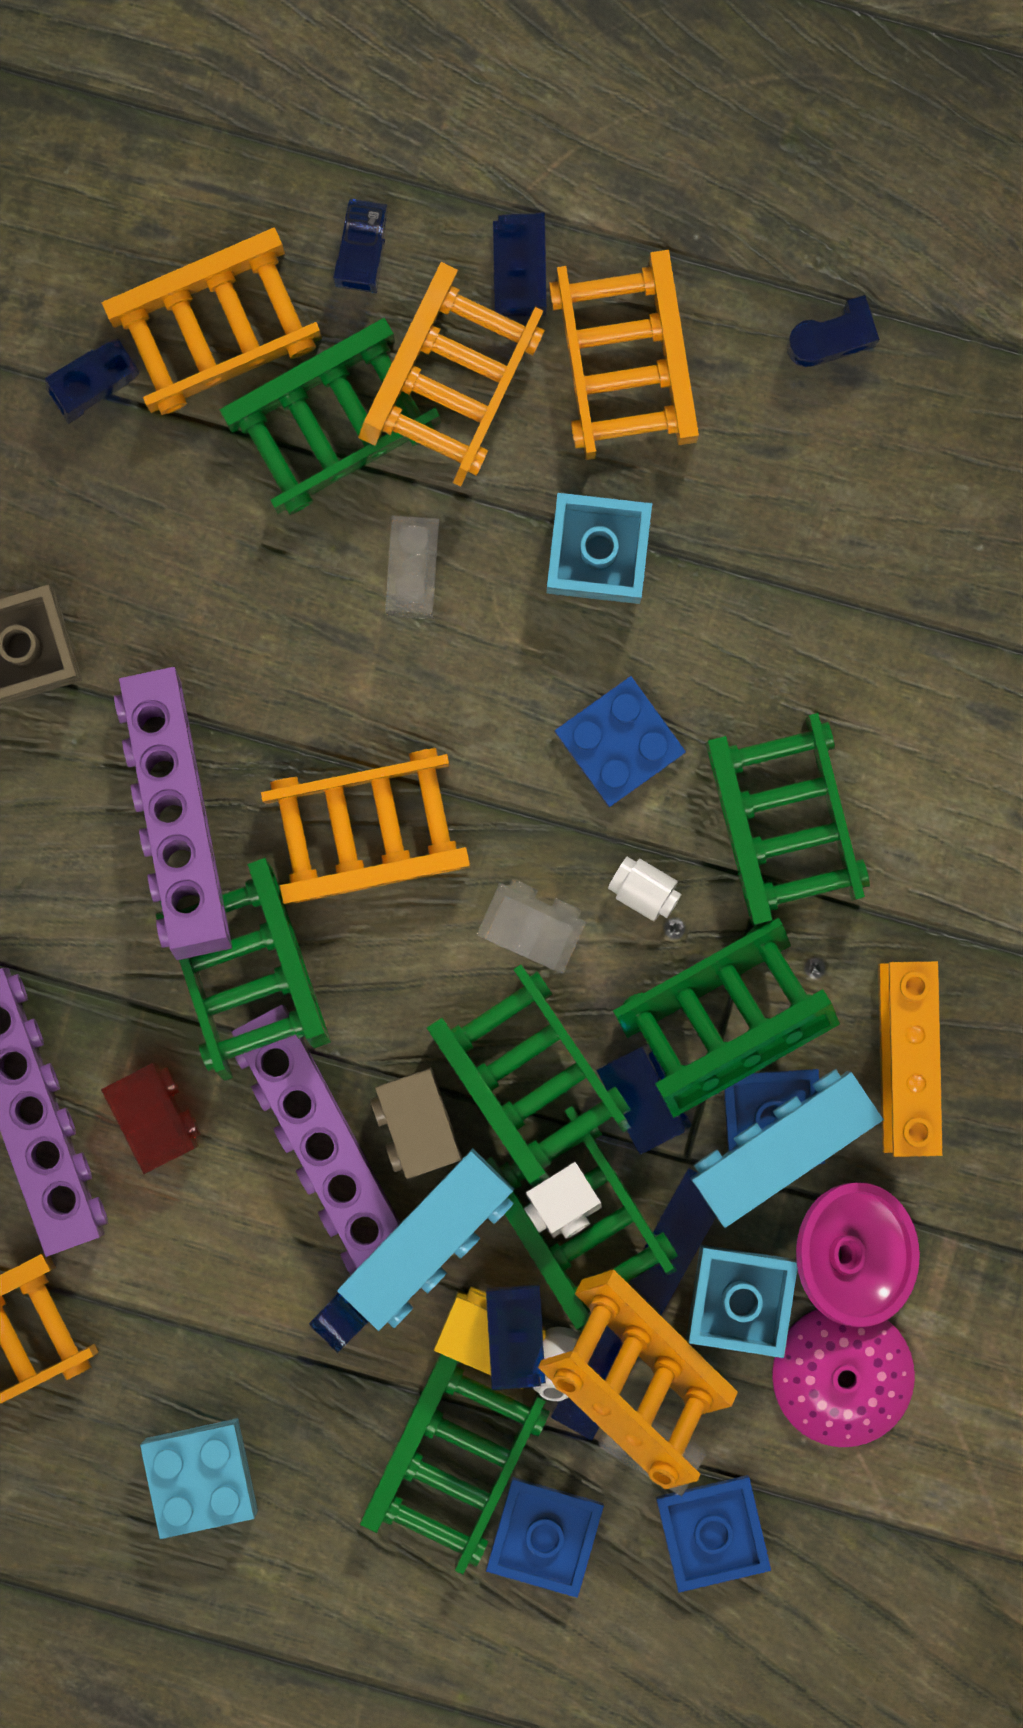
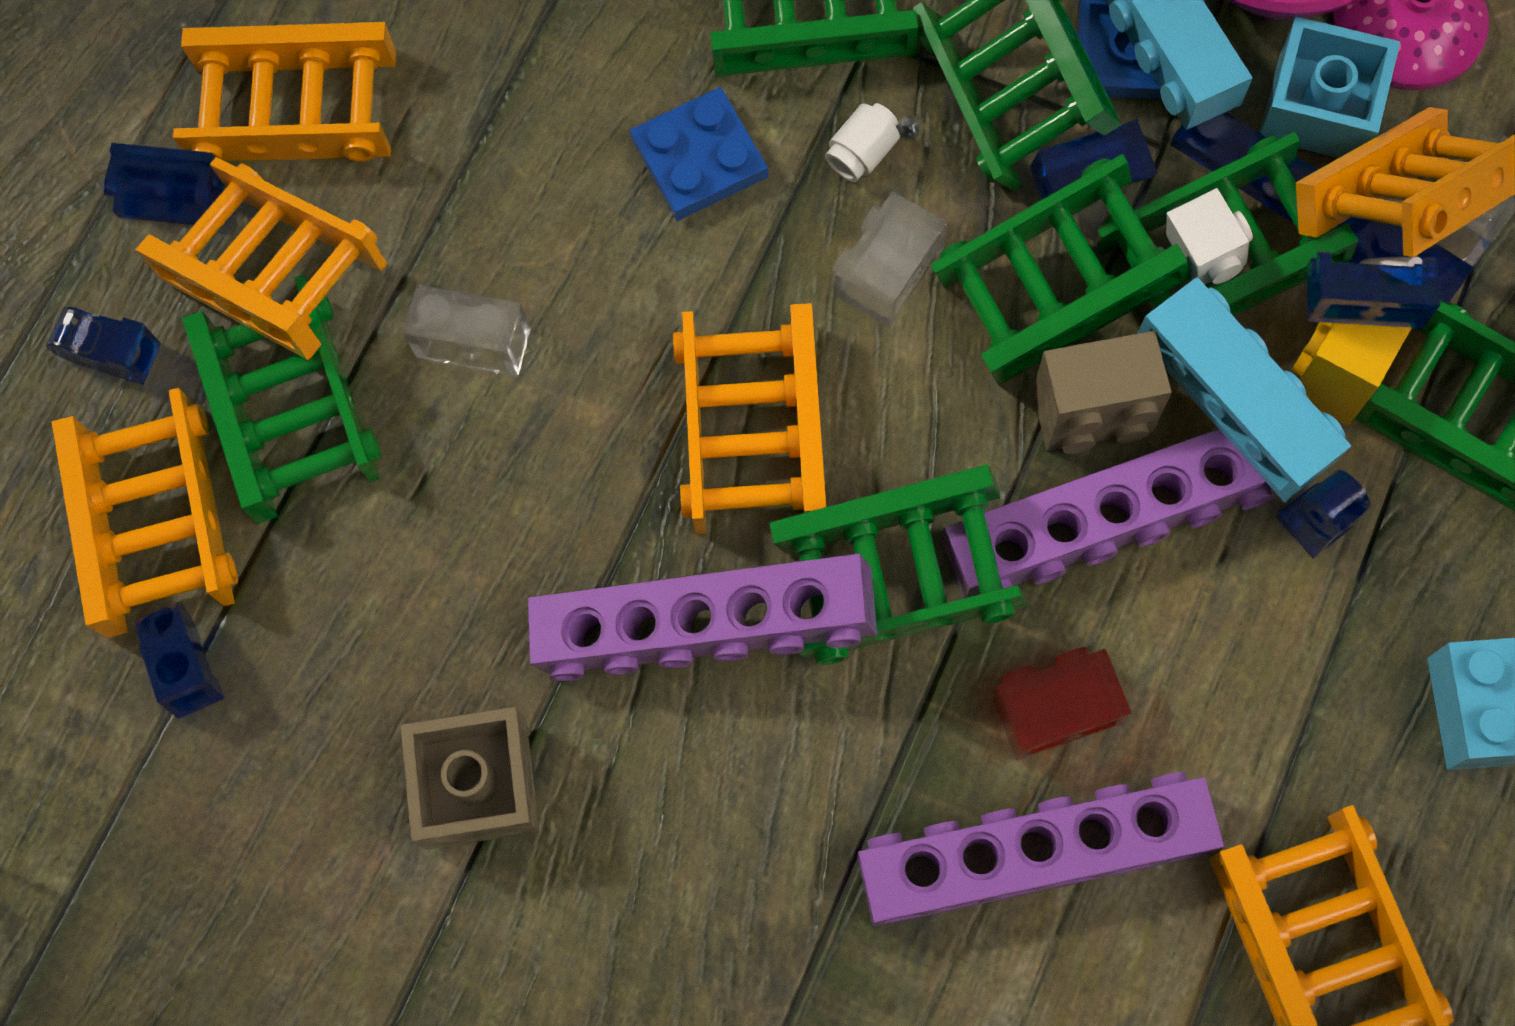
camera: 75 degrees left, 15 degrees down
medium azure brick [546,493,652,604] -> none

